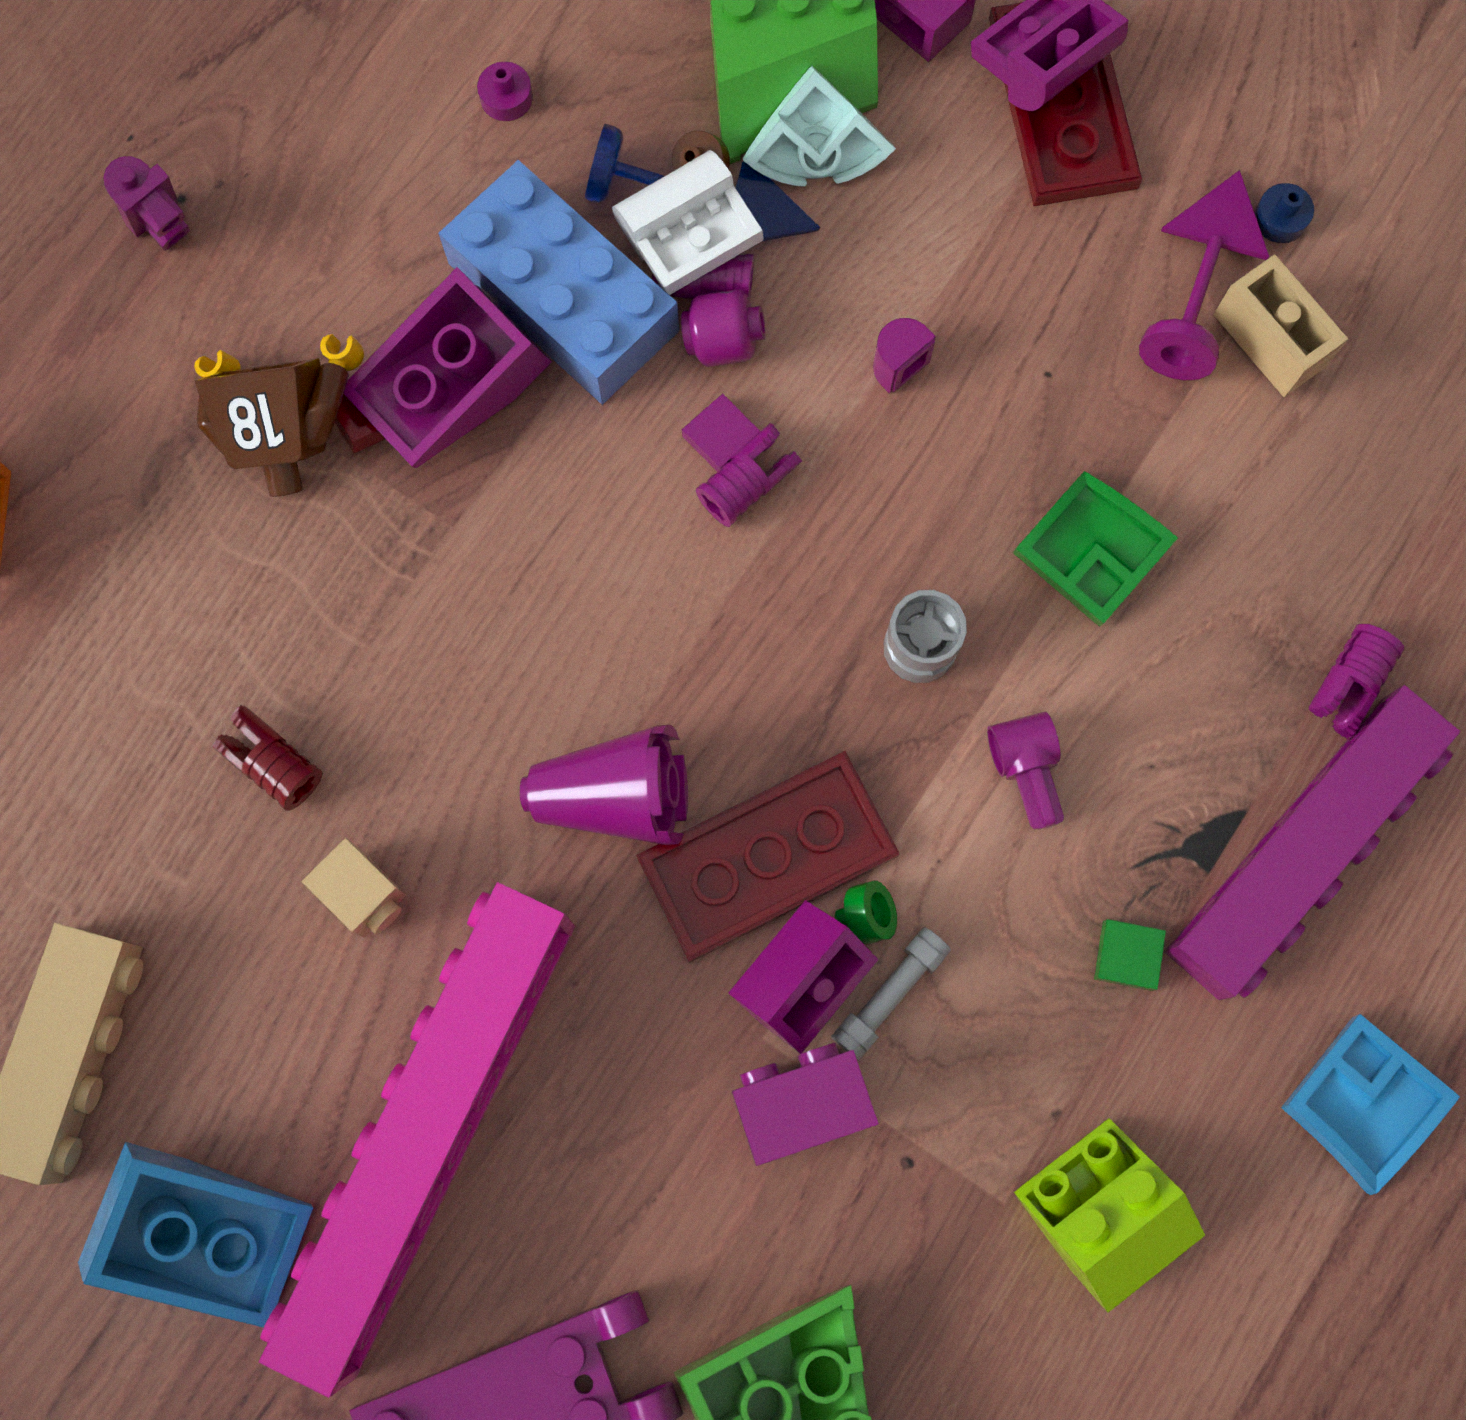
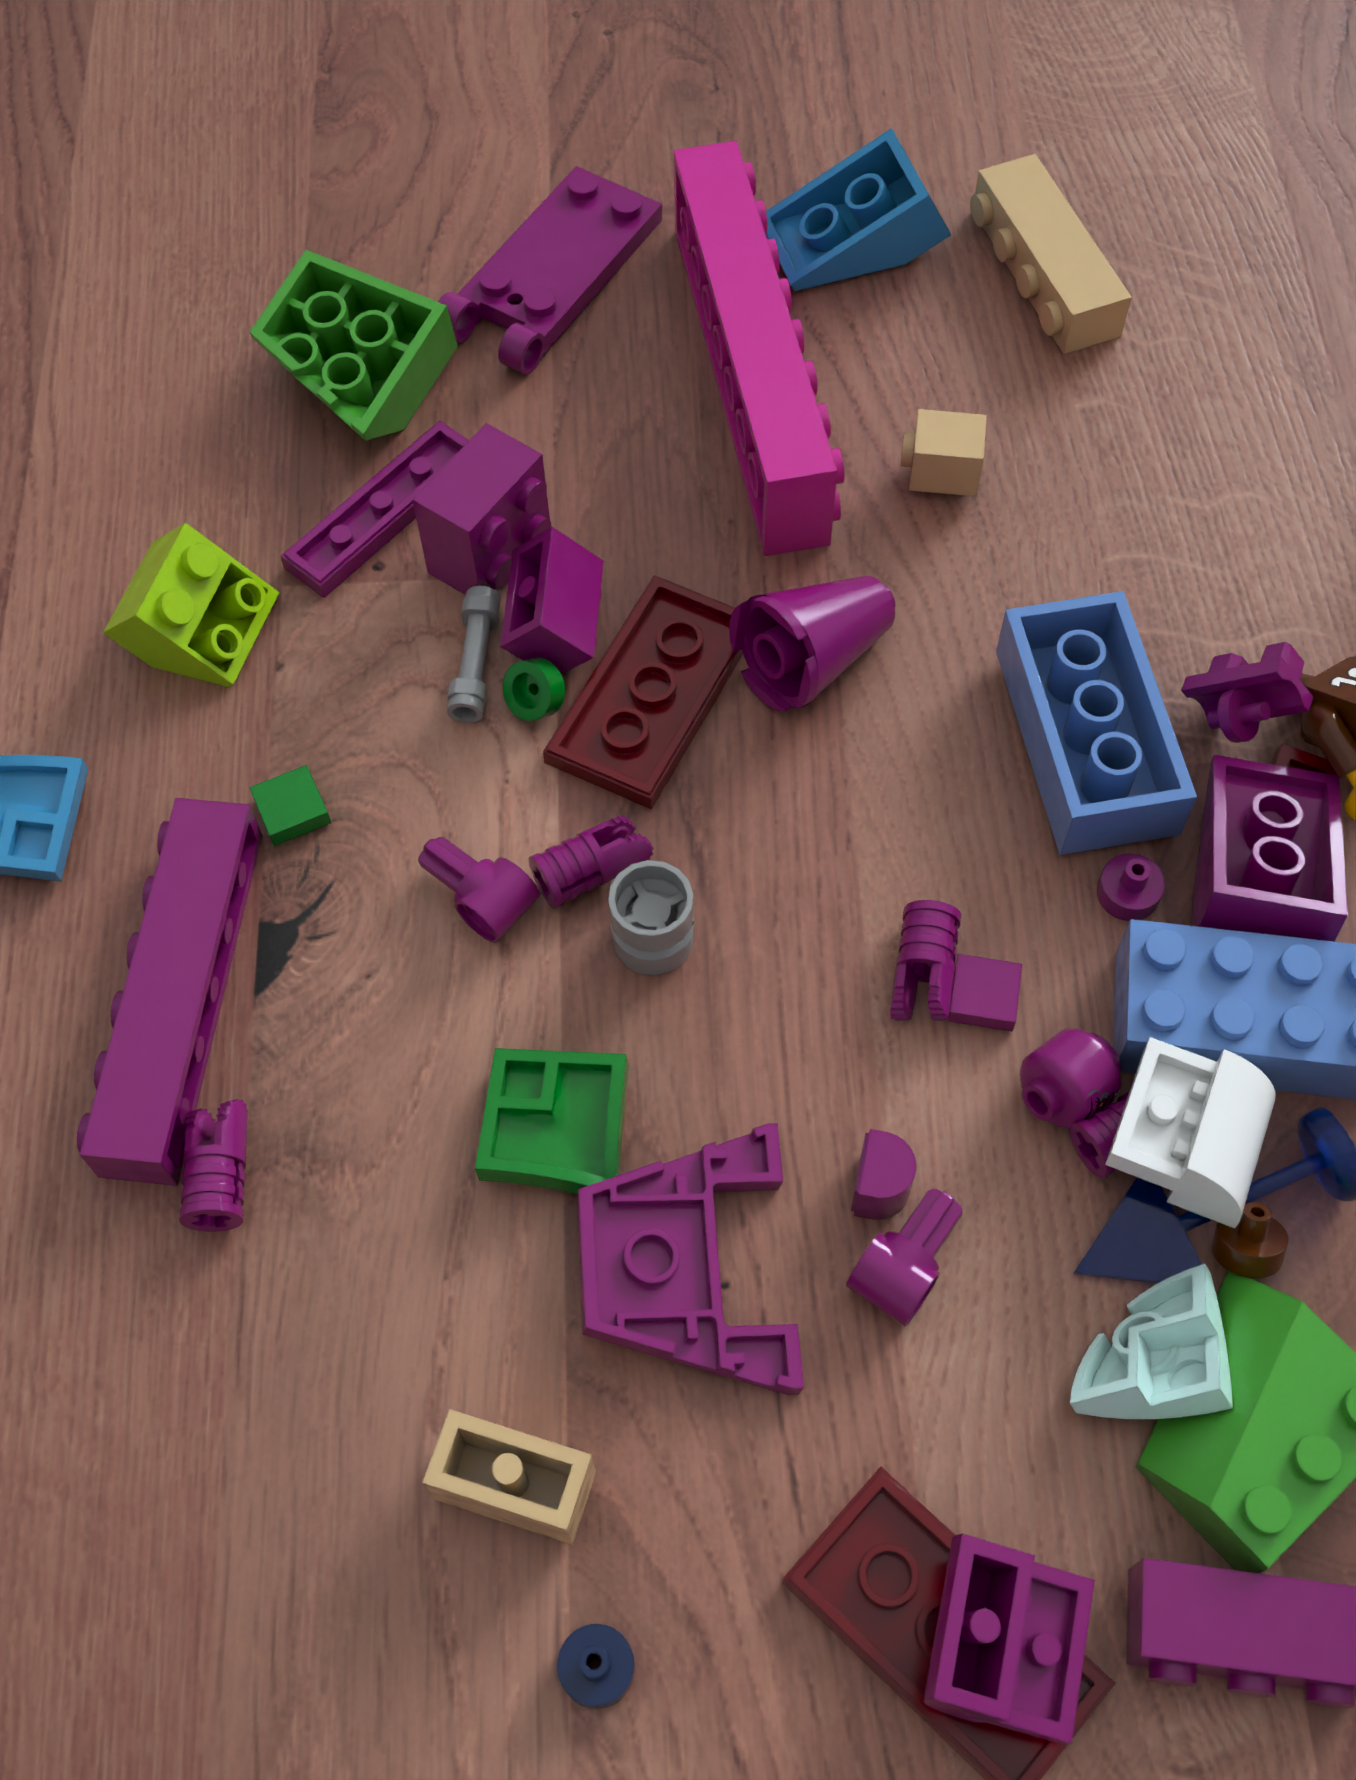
camera: 145 degrees right, 15 degrees down
dark red hinge [212,705,323,811] -> none
magenta piece [1139,170,1269,380] -> none
none -> magenta tile [280,420,469,598]
none -> magenta hinge [529,815,654,908]
none -> magenta wing [576,1123,804,1395]
none -> magenta axle [846,1189,963,1327]
none -> medium blue brick [996,591,1197,855]
none -> magenta tile [1097,854,1165,921]
none -> magenta hips [1181,642,1314,743]

